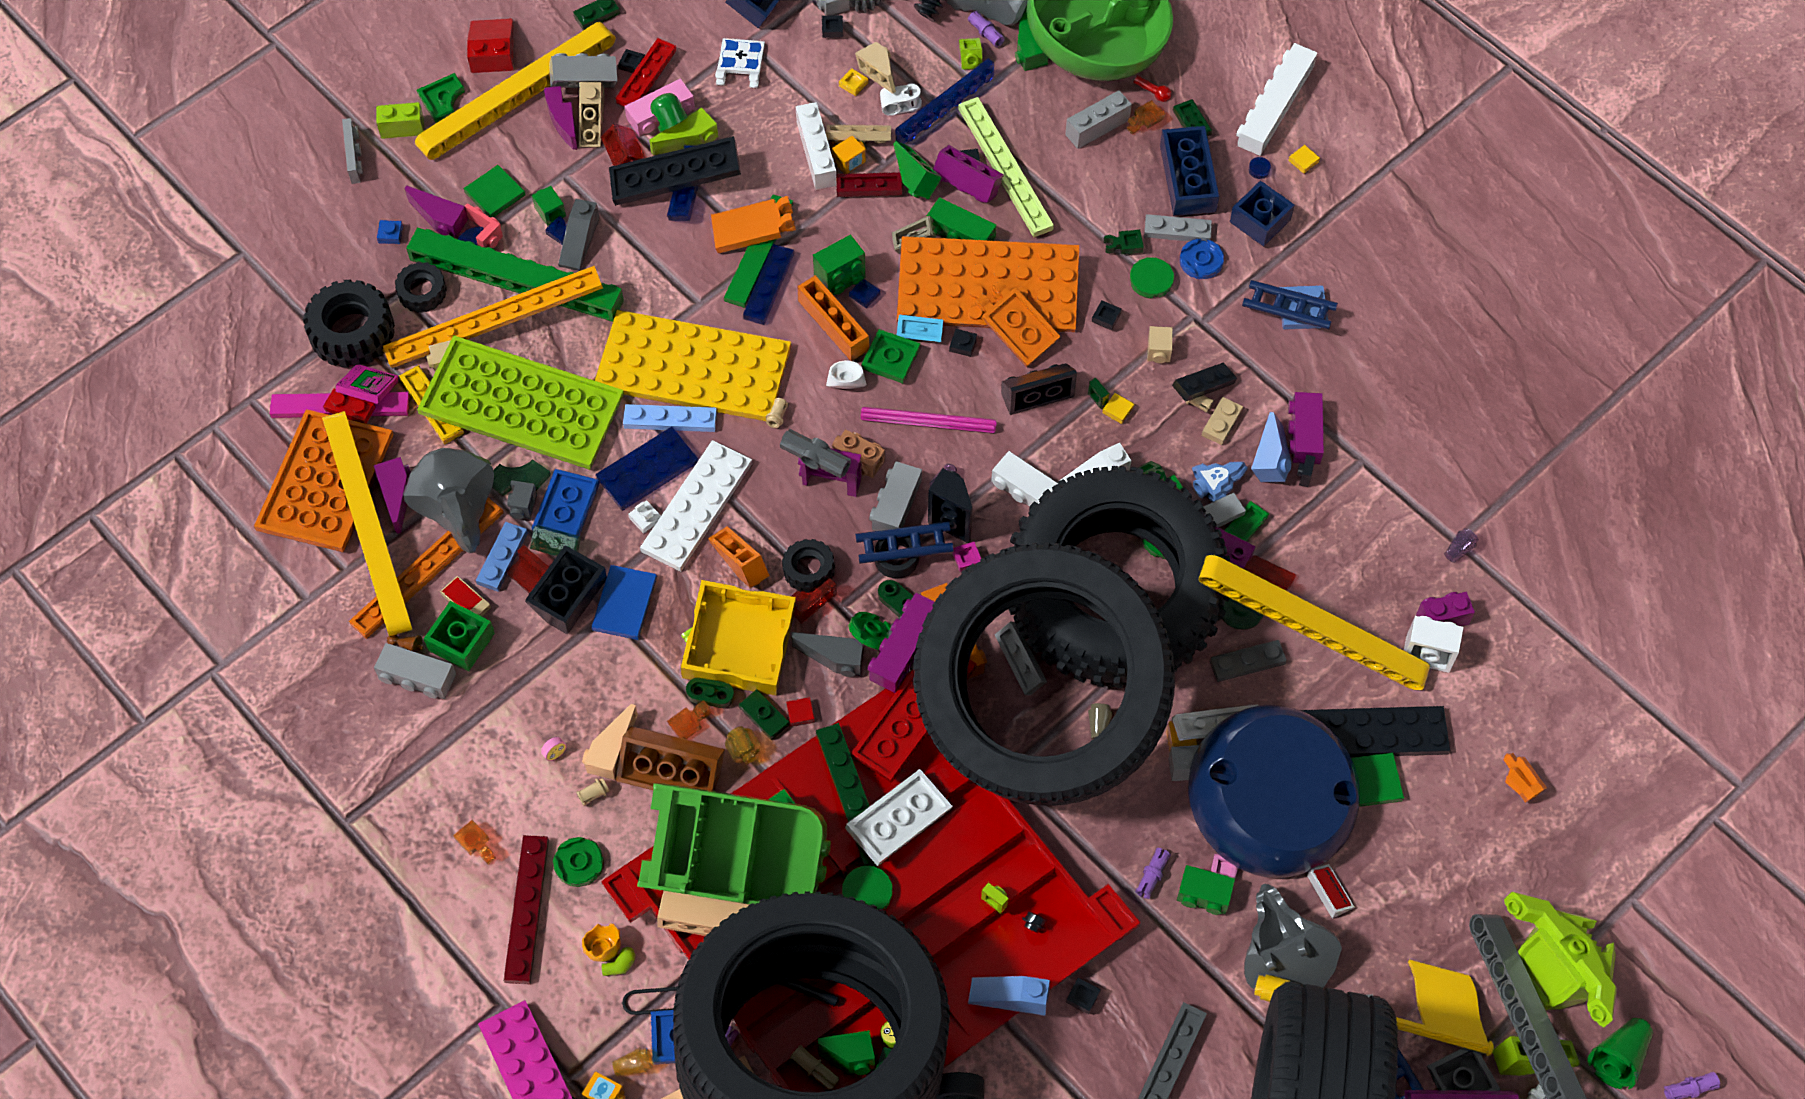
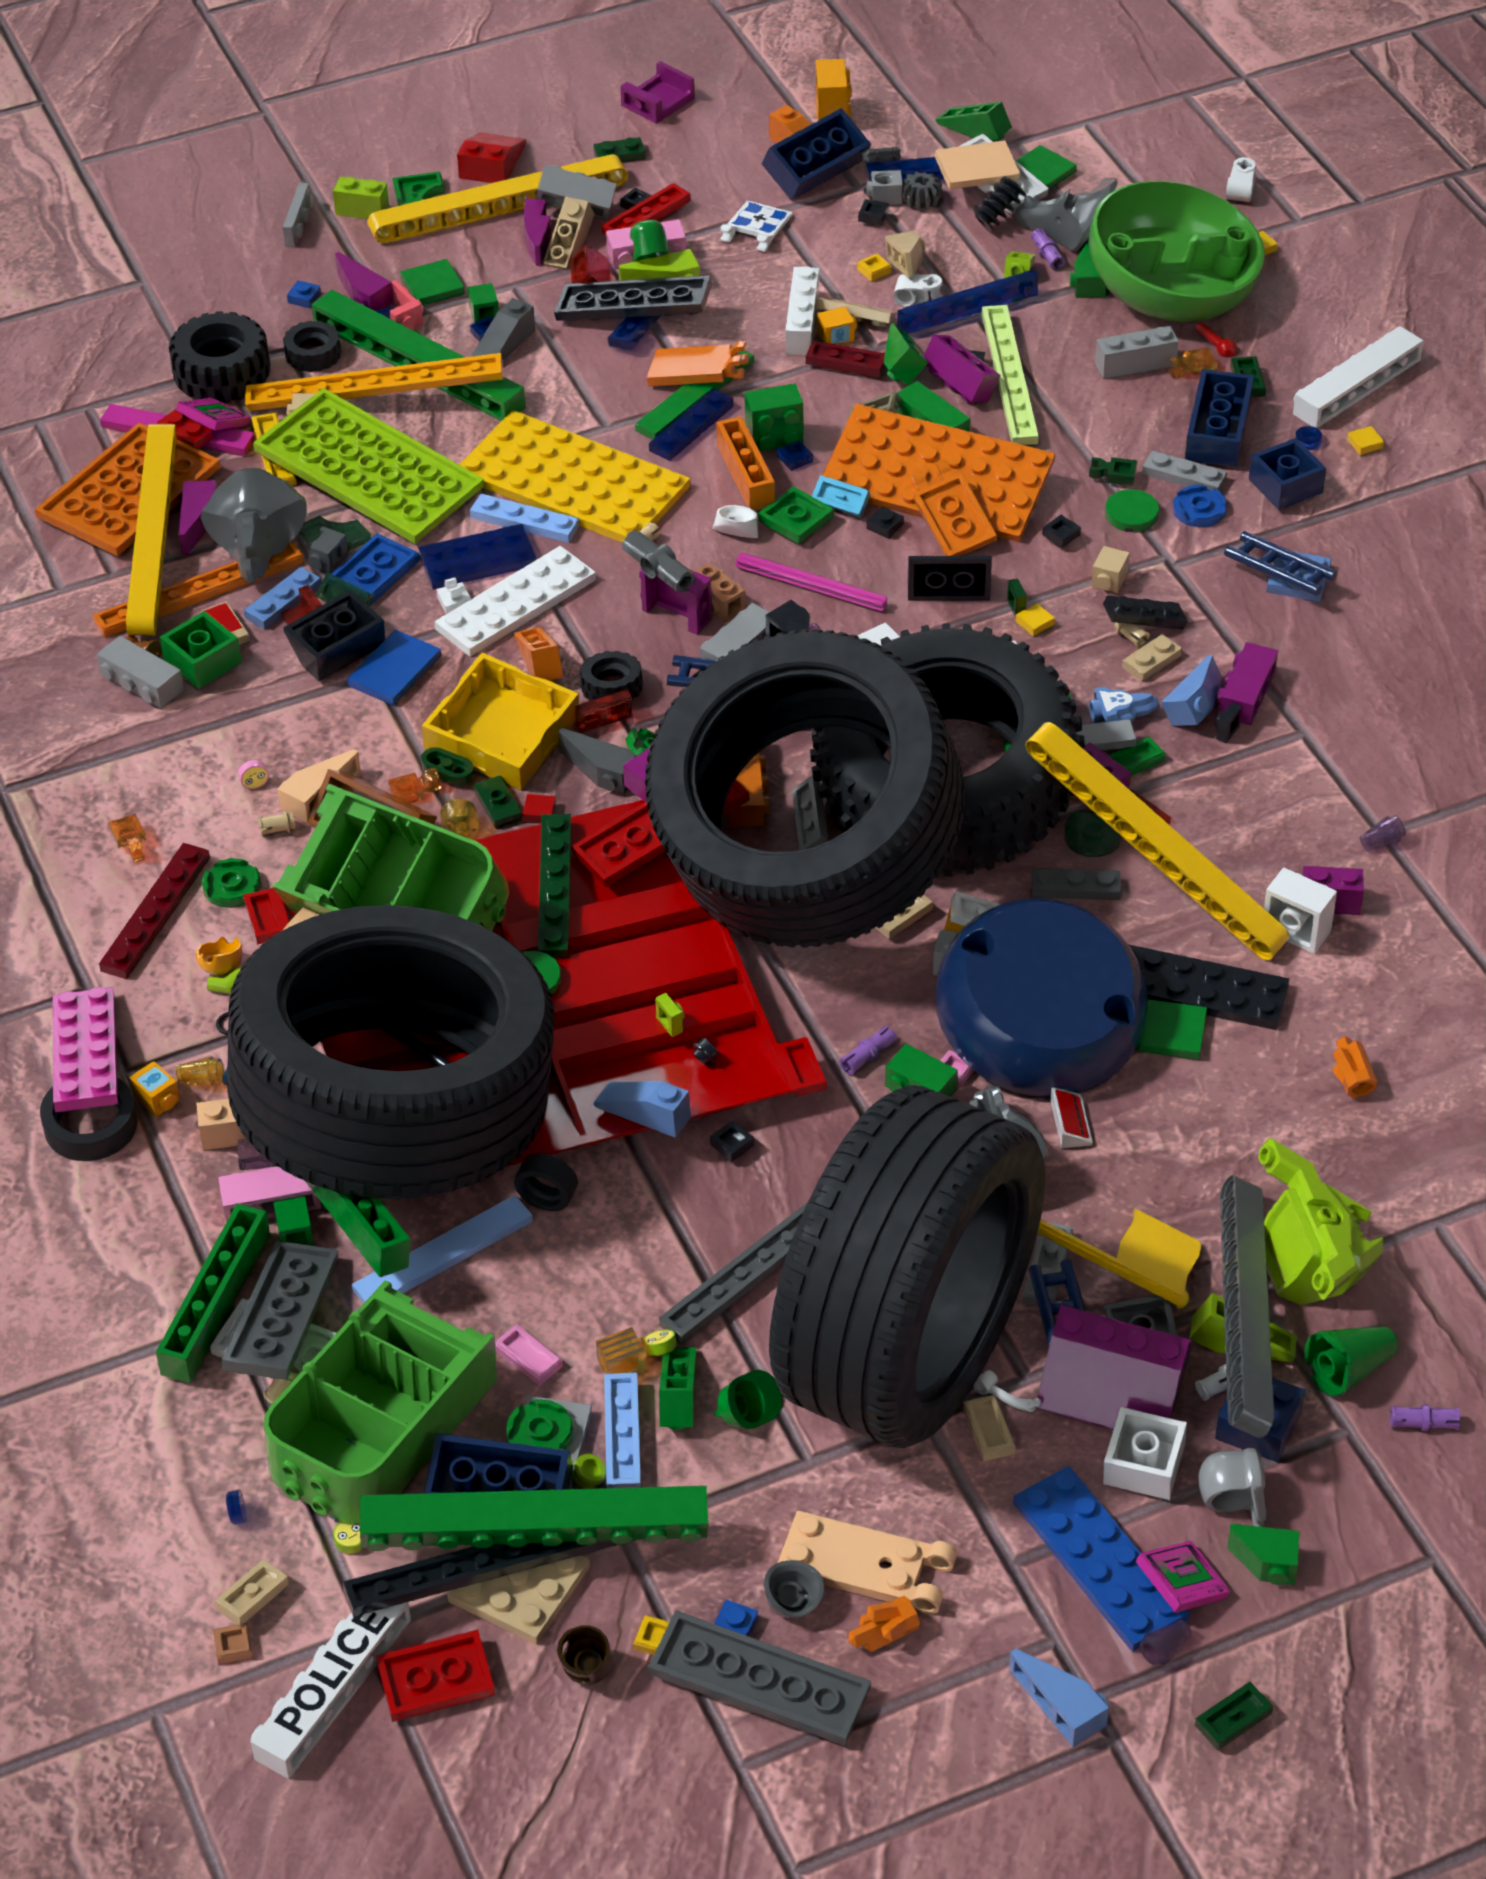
camera: 20 degrees right, 15 degrees down
white plate [845,769,952,866] -> none

